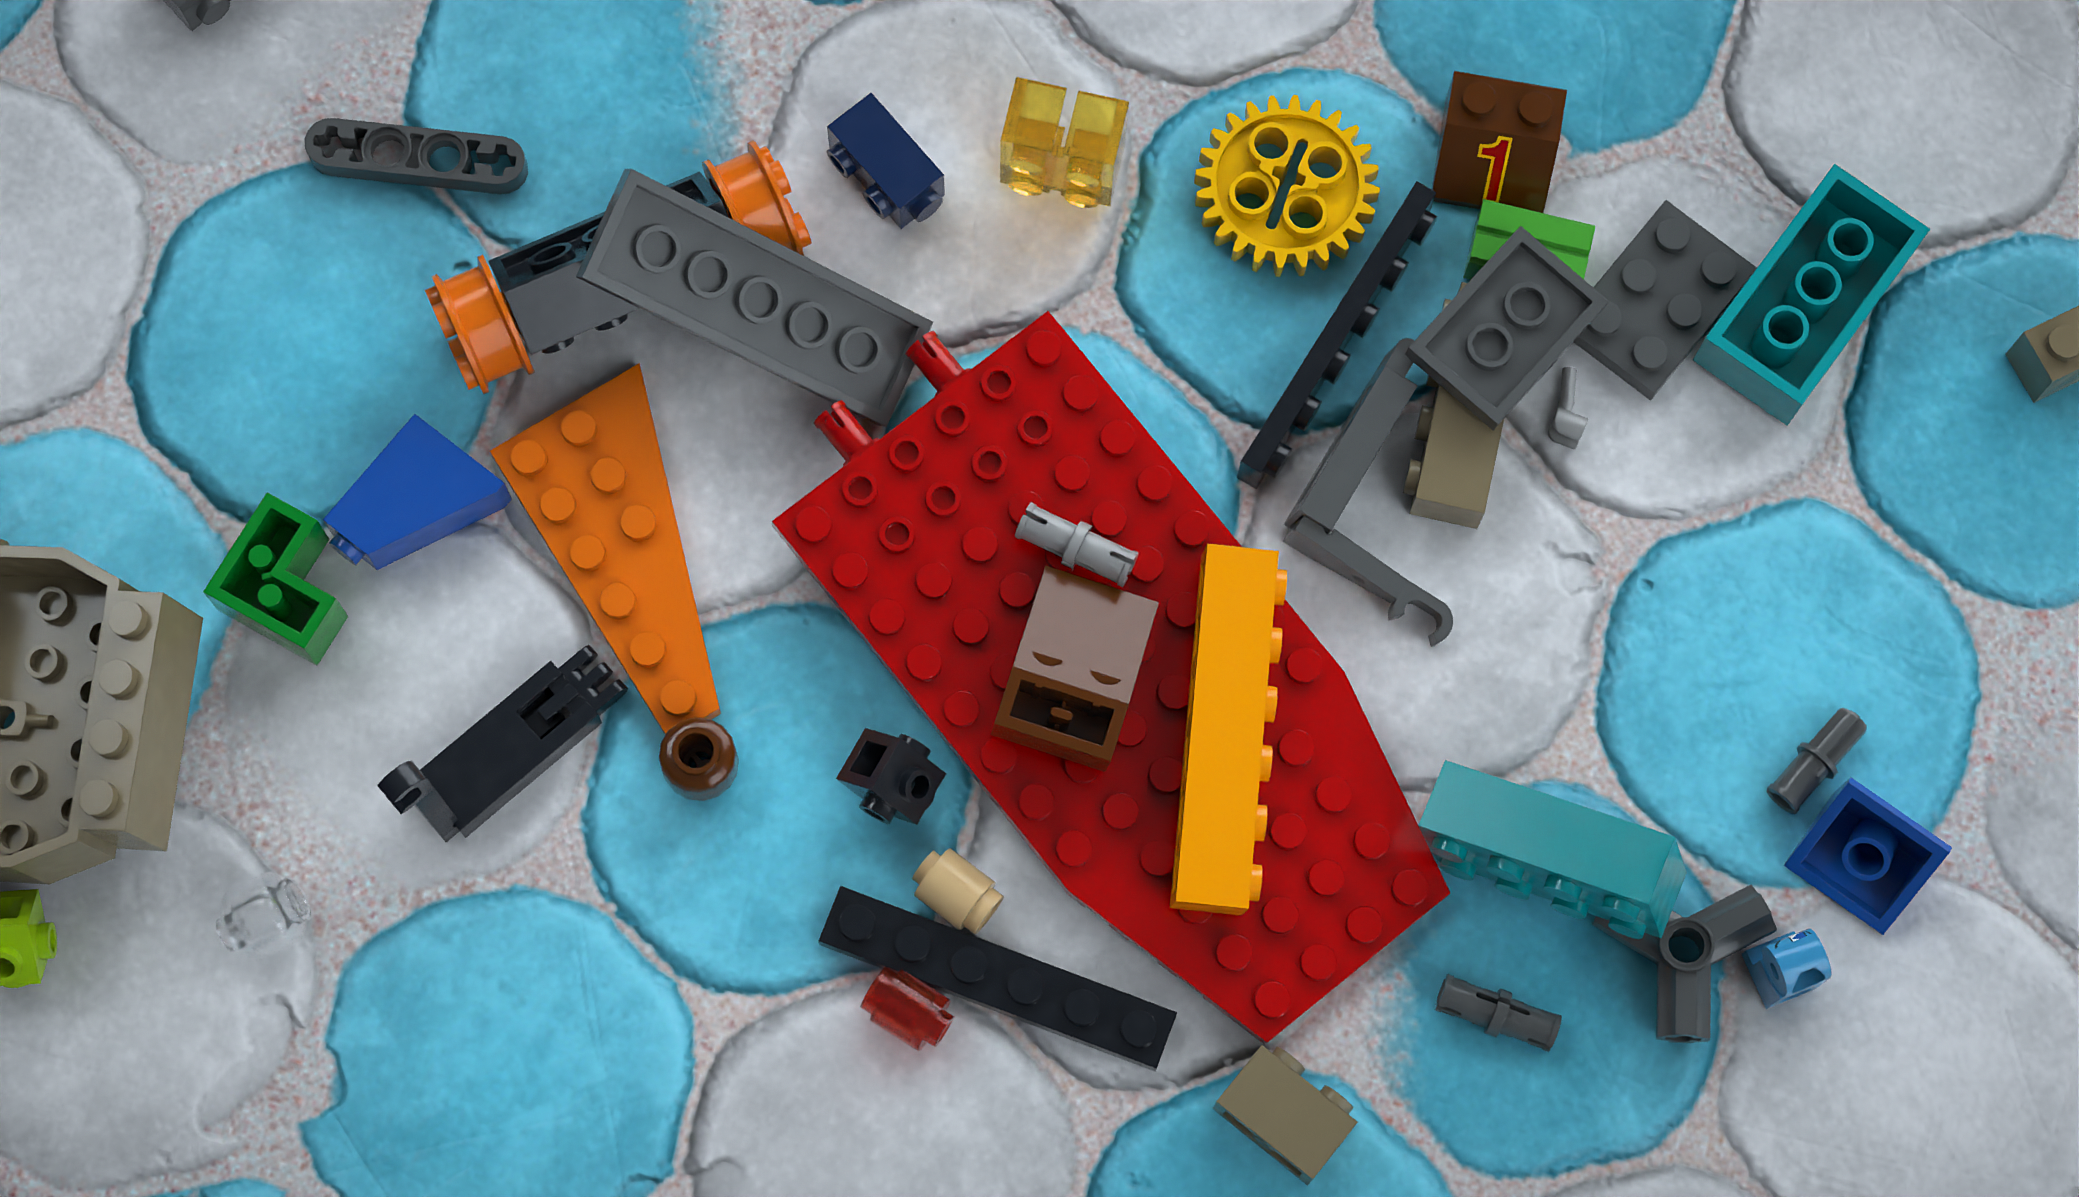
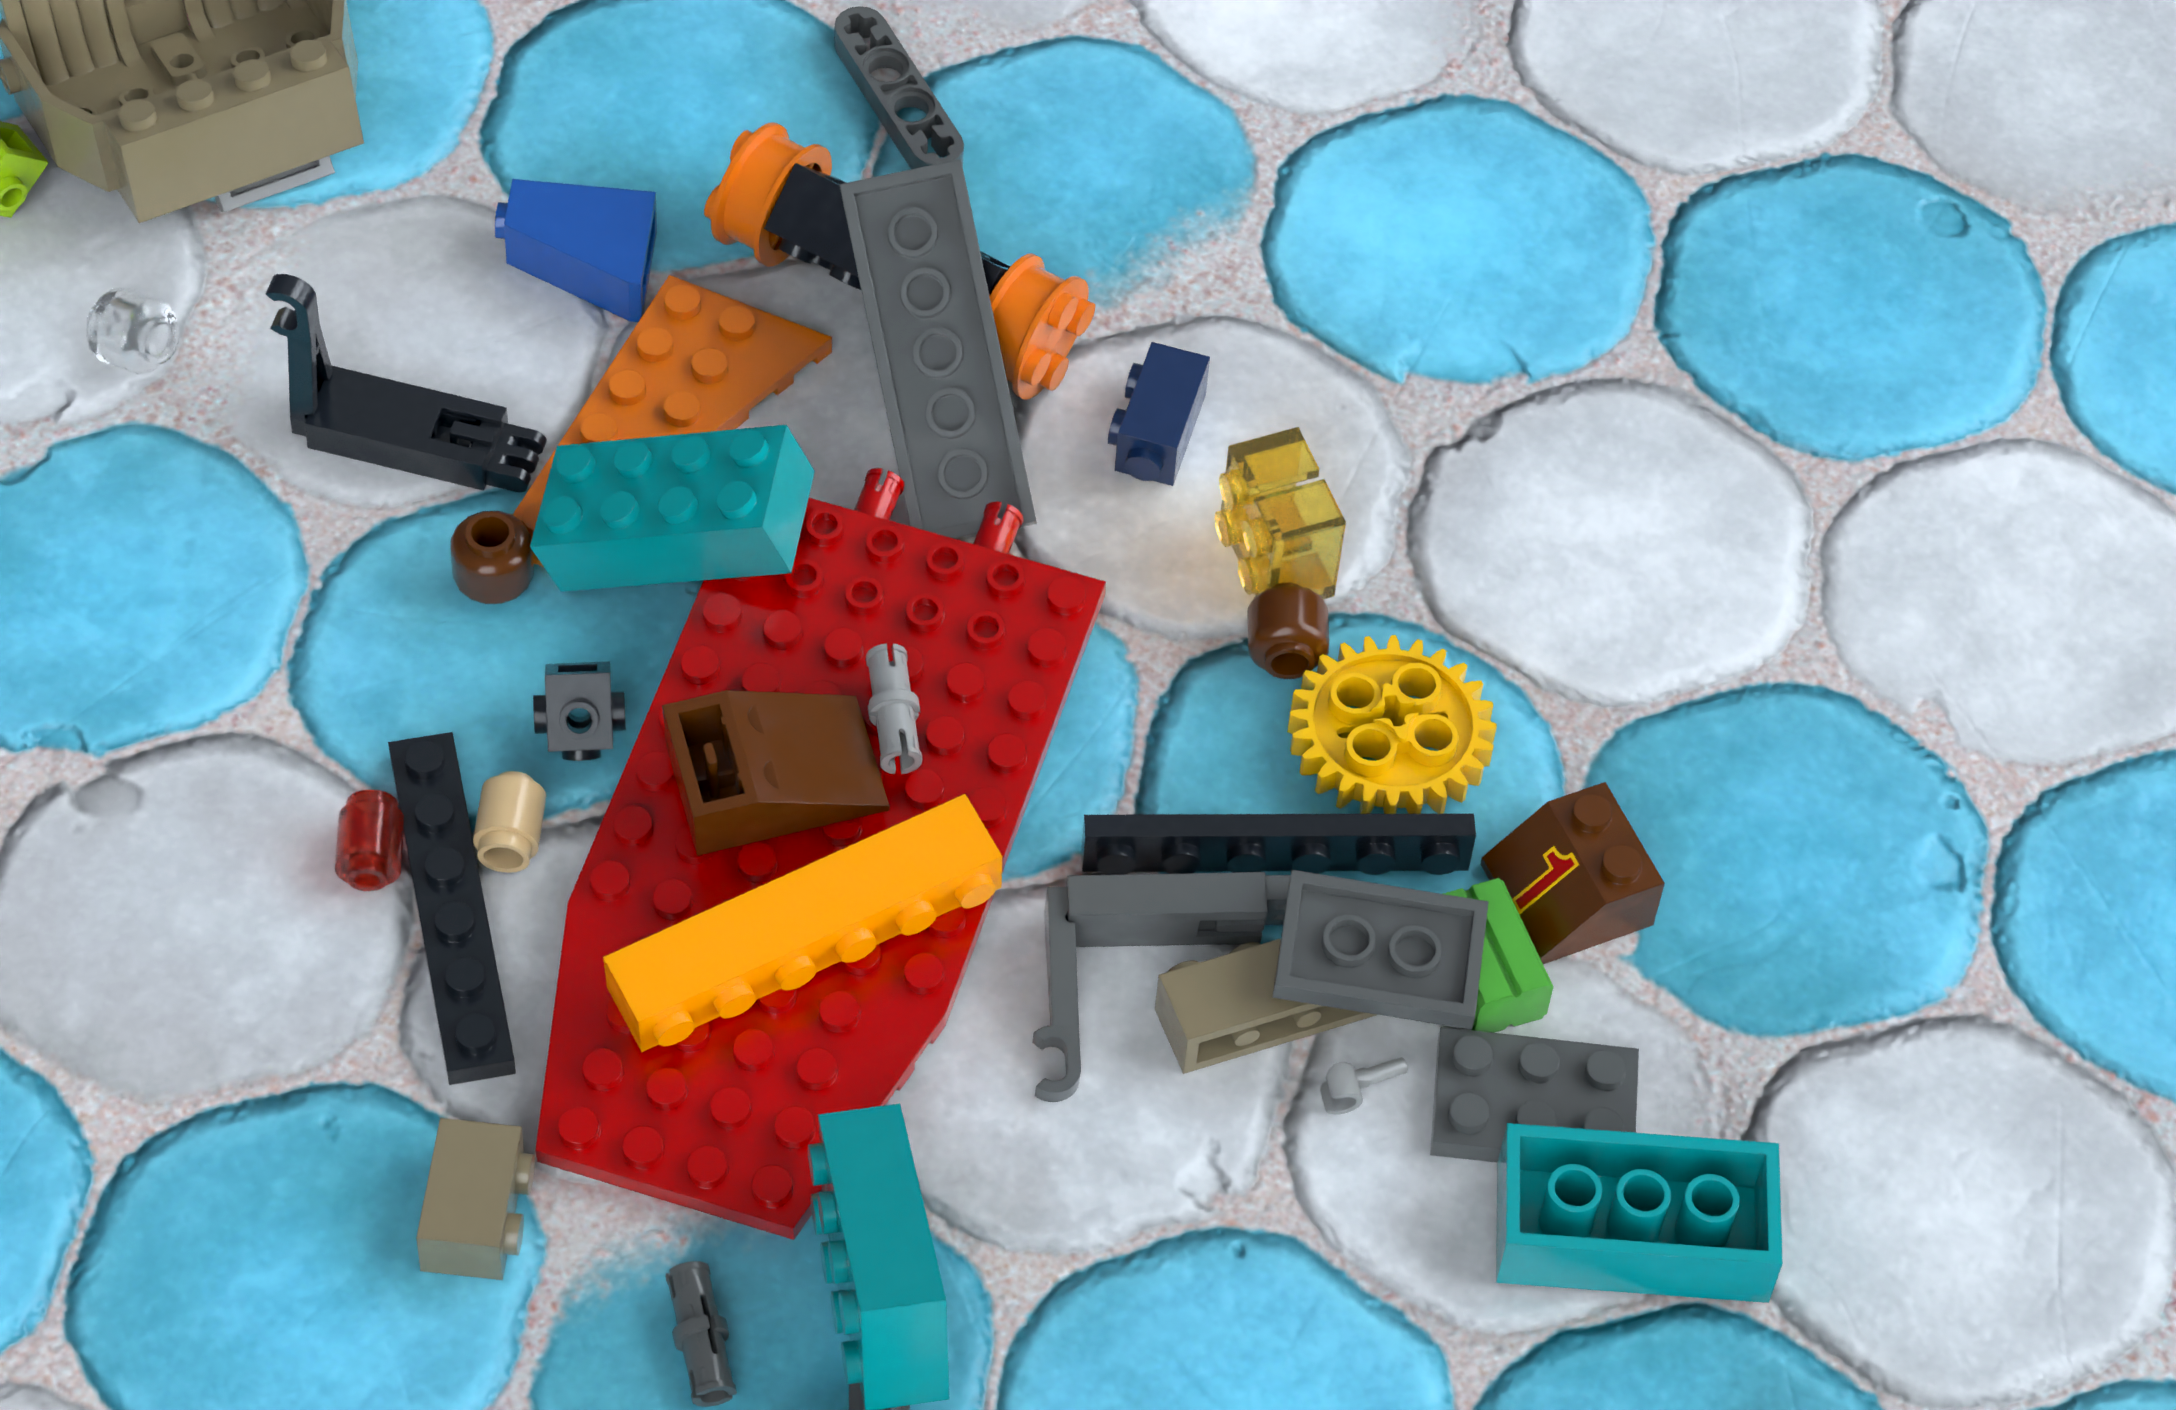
camera: 55 degrees right, 20 degrees down
green brick [203,492,348,666] -> none
none -> teal brick [530,425,815,592]
none -> reddish brown head [1247,582,1329,679]

